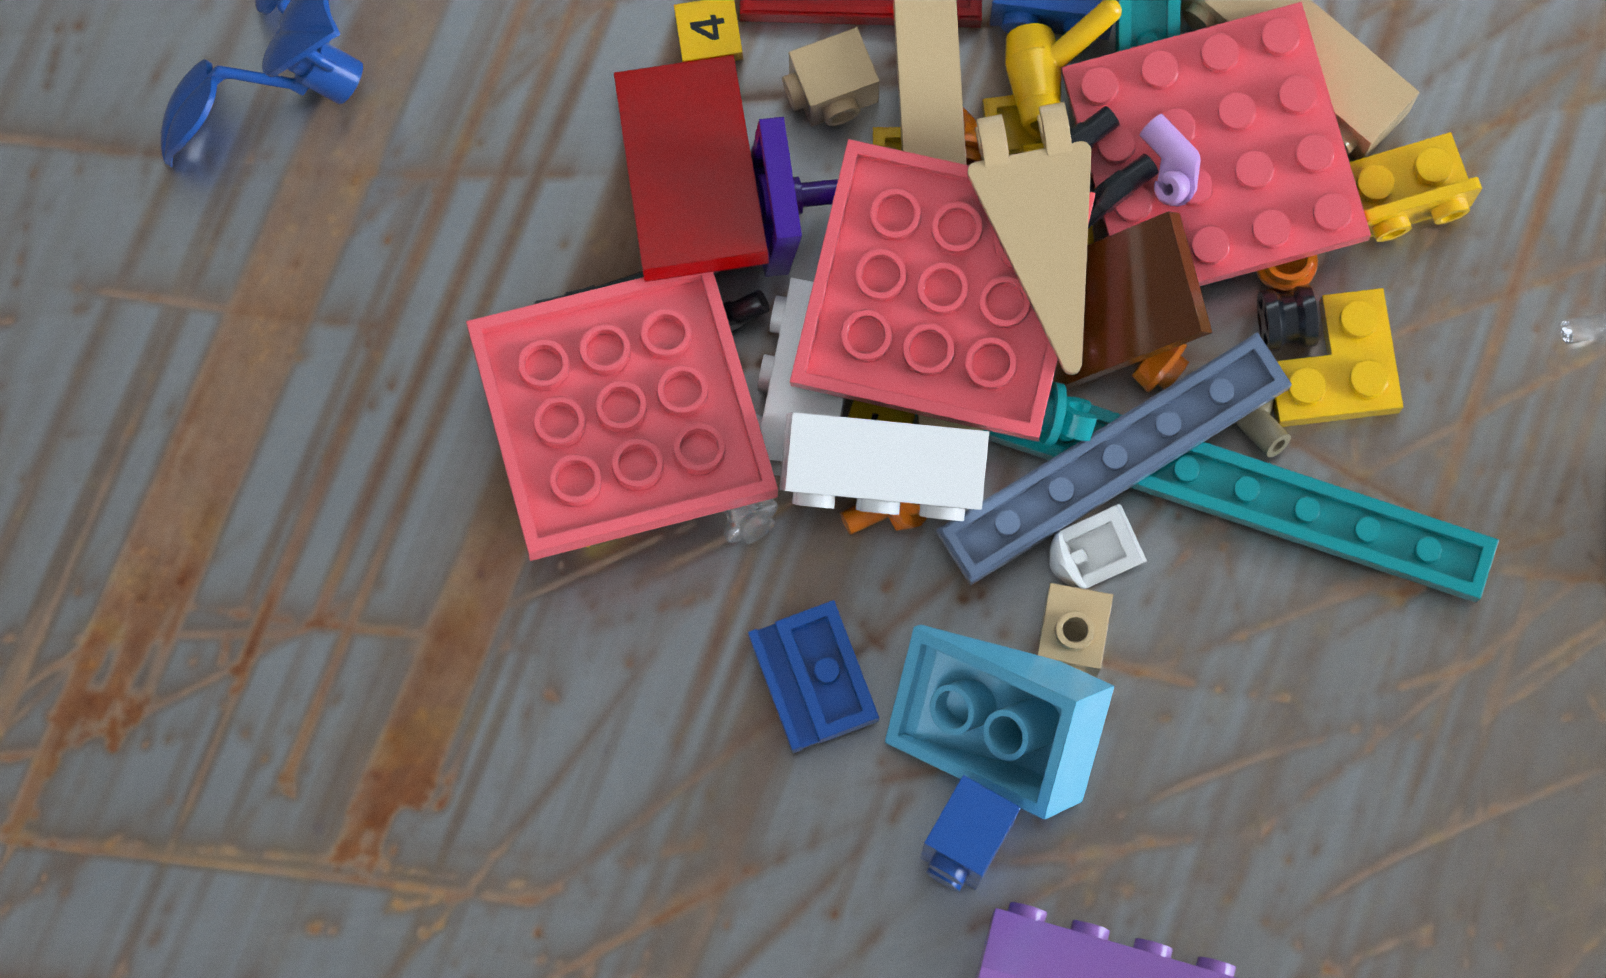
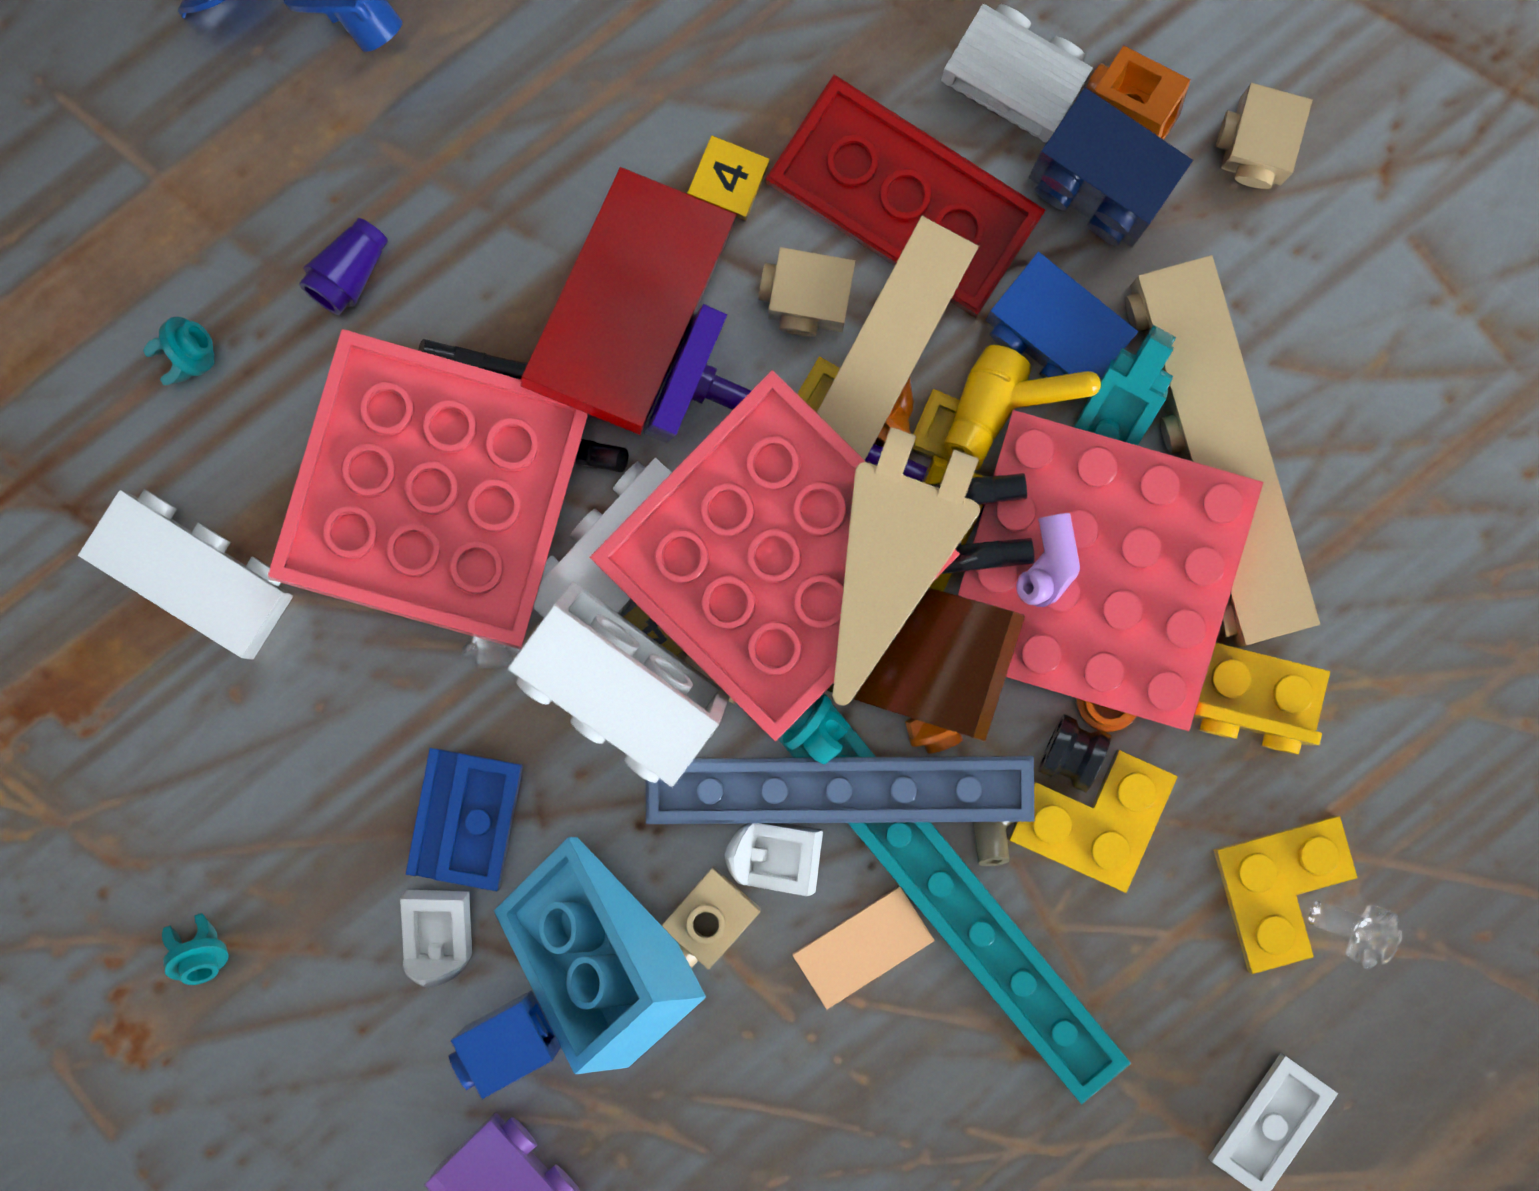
camera: 25 degrees right, 10 degrees up
none -> white brick [78,489,293,660]
none -> teal plate [143,316,215,385]
none -> teal plate [162,913,229,985]
none -> dark purple cone [299,218,388,315]
none -> white plate [400,889,472,988]
none -> light nougat tile [792,885,935,1009]
none -> yellow plate [1213,816,1358,974]

